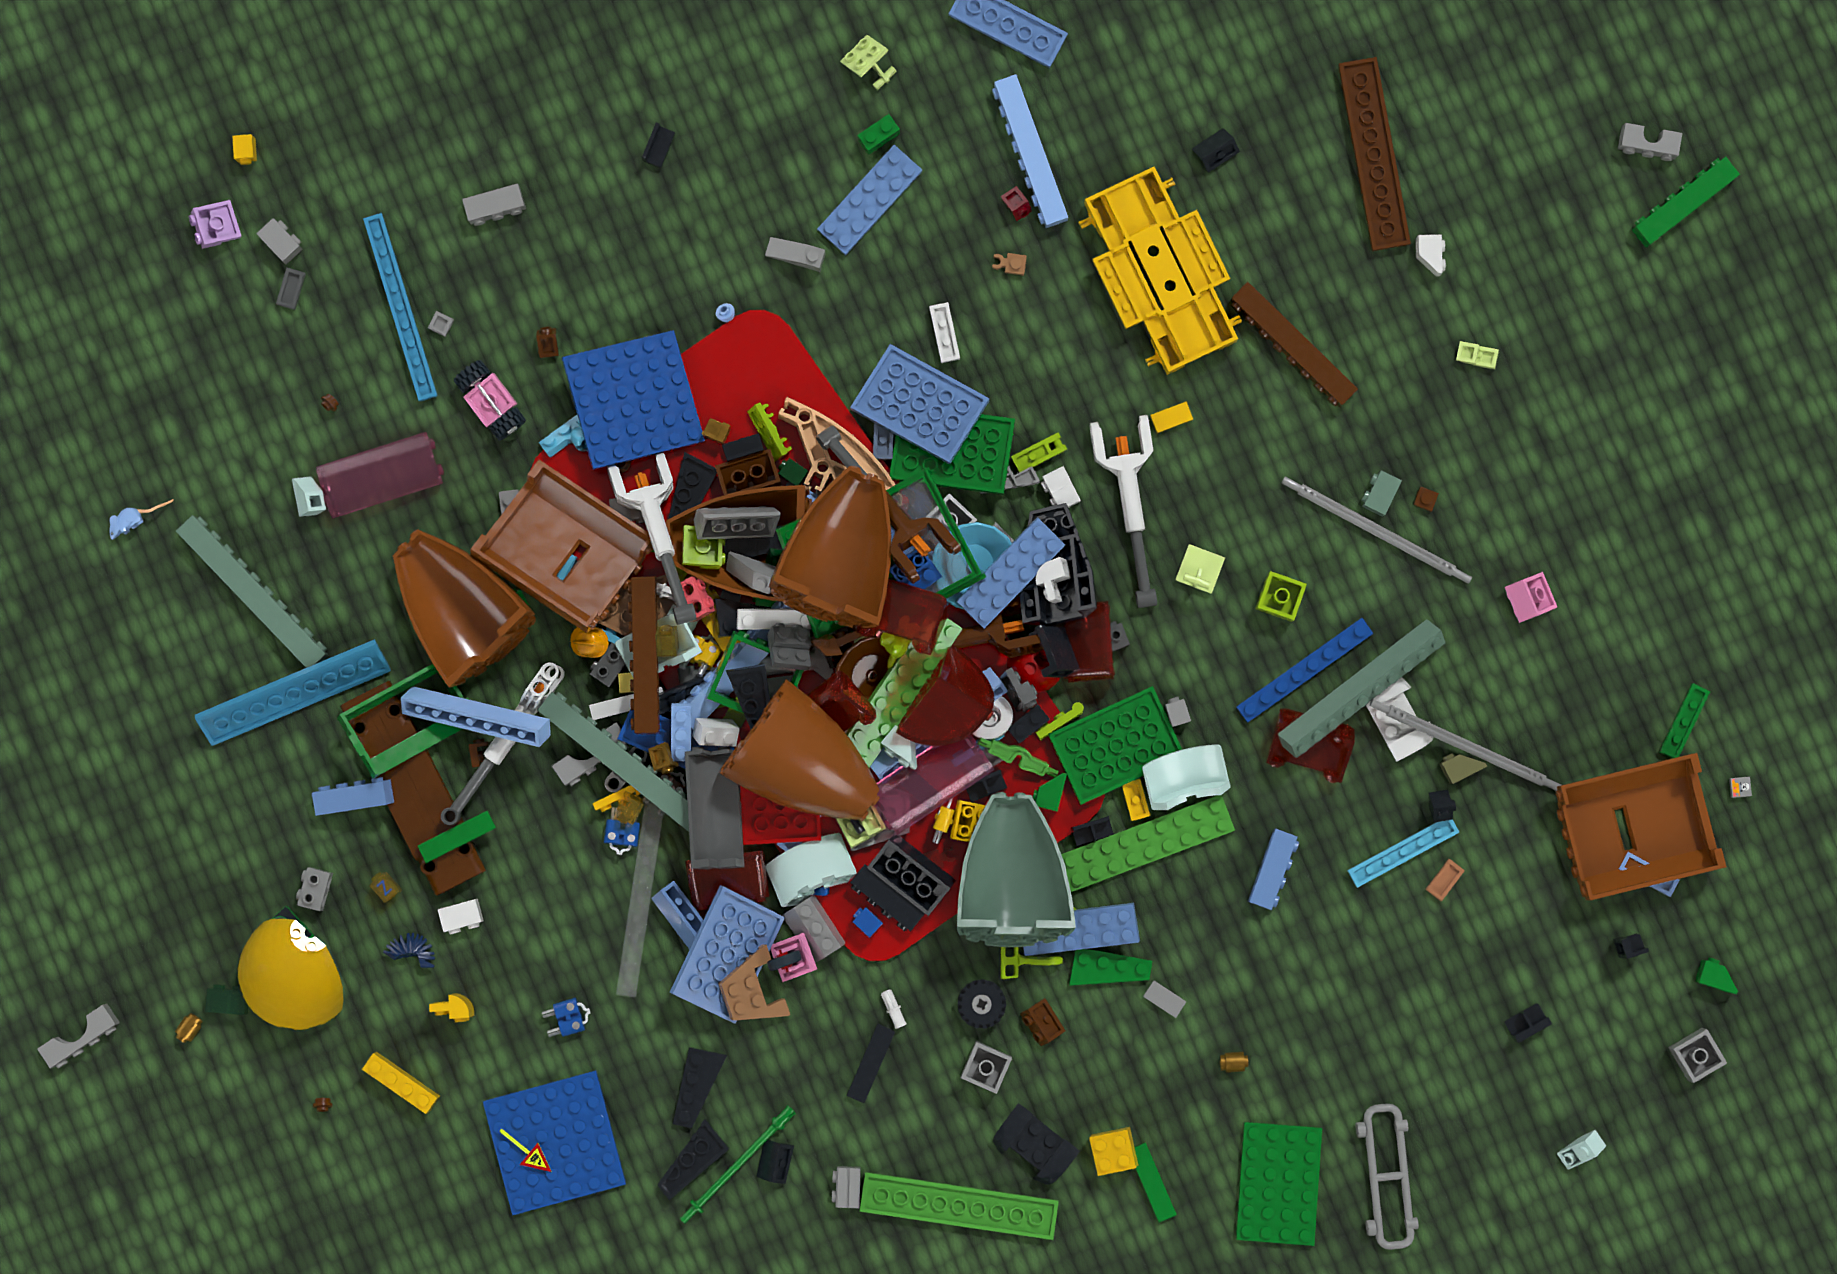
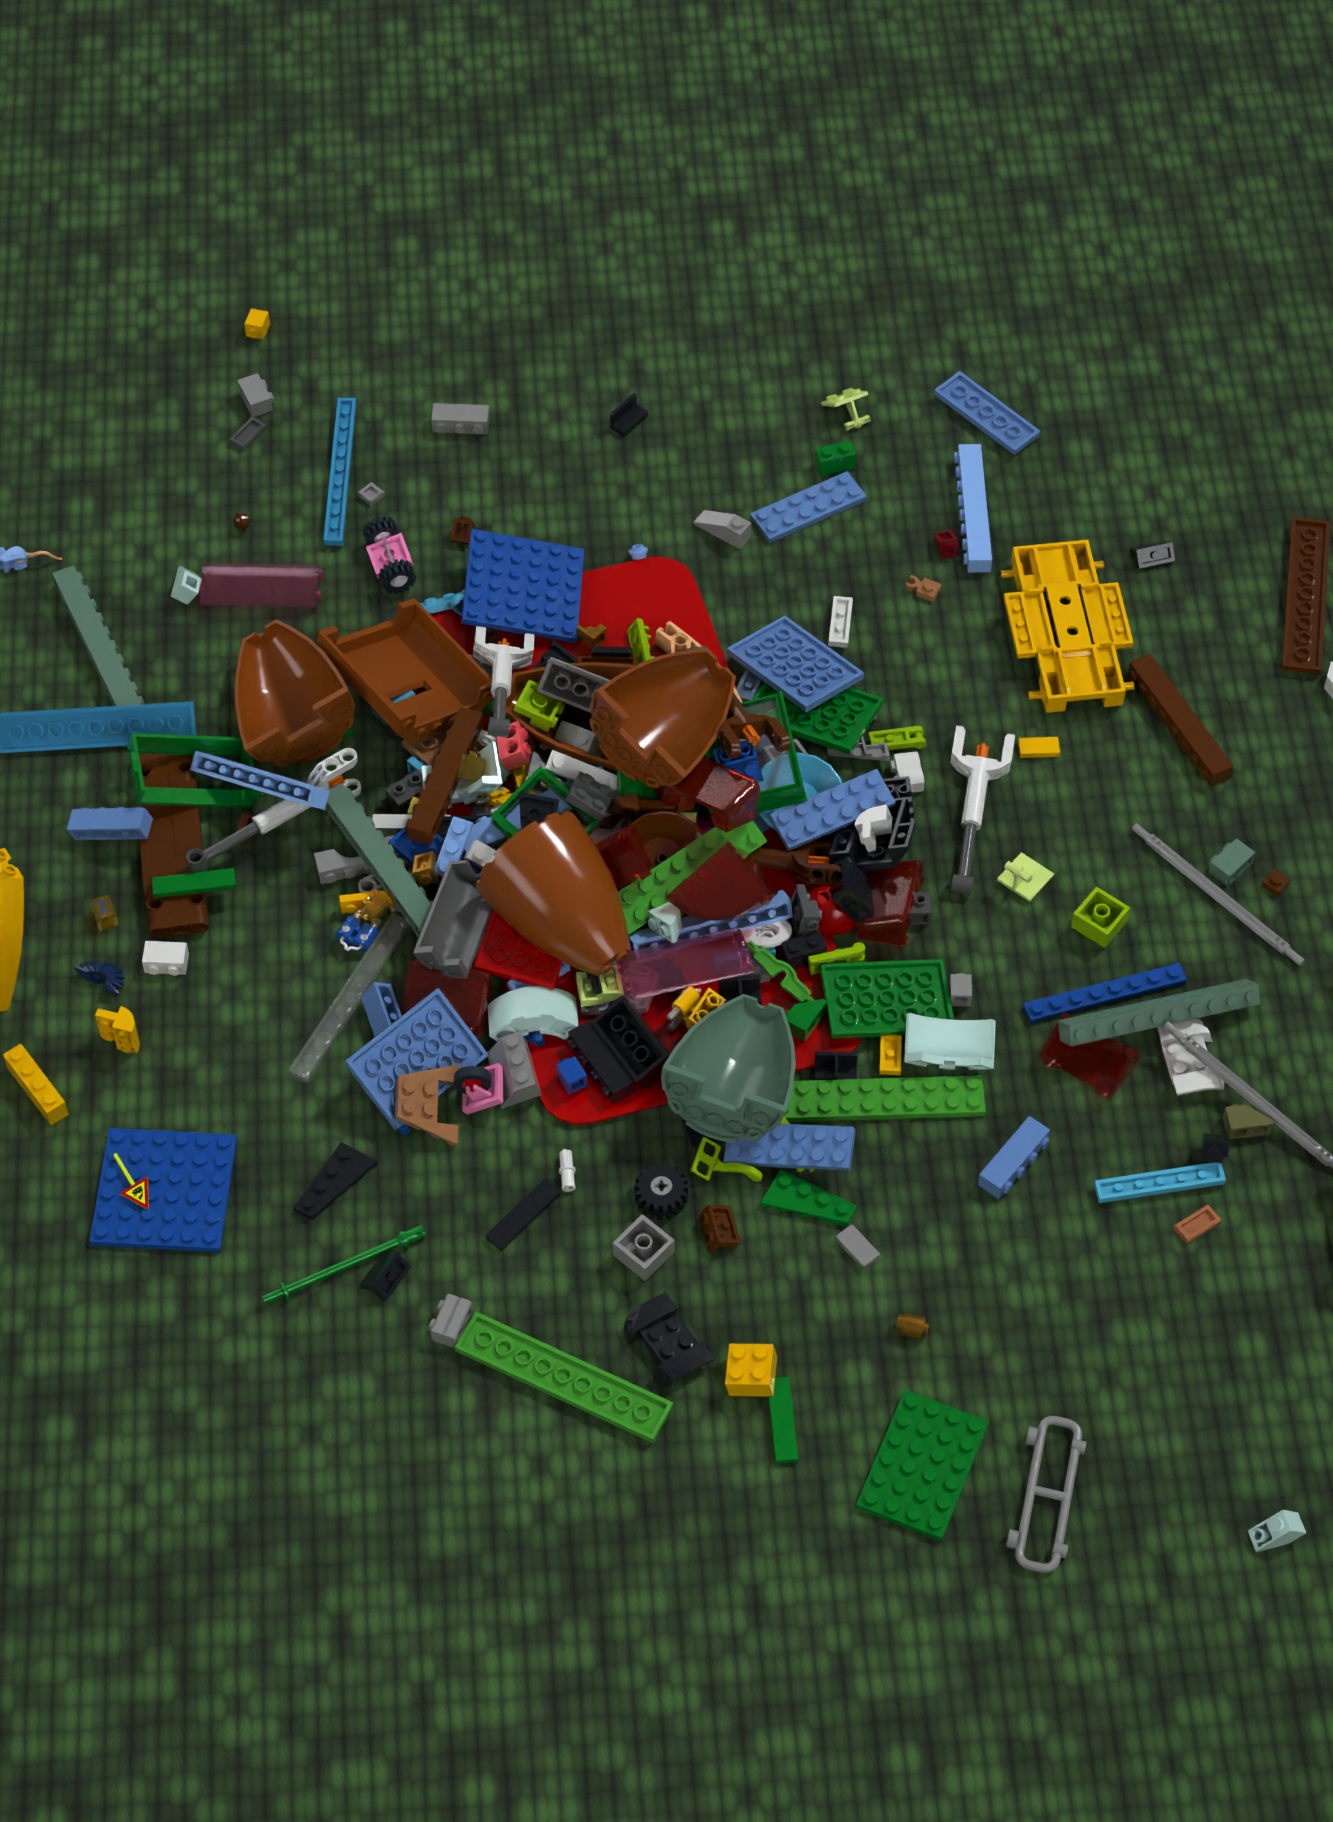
camera: 20 degrees right, 30 degrees down
lavender plate [189,200,241,249] -> none
light grey brick [296,867,333,911] -> none
blue piece [542,997,591,1037] -> none
light orange piece [570,627,609,658] -> none
black wing [658,1119,730,1200] -> none
lime animal [880,616,921,669] -> none
black panel [1504,1003,1552,1043] -> none

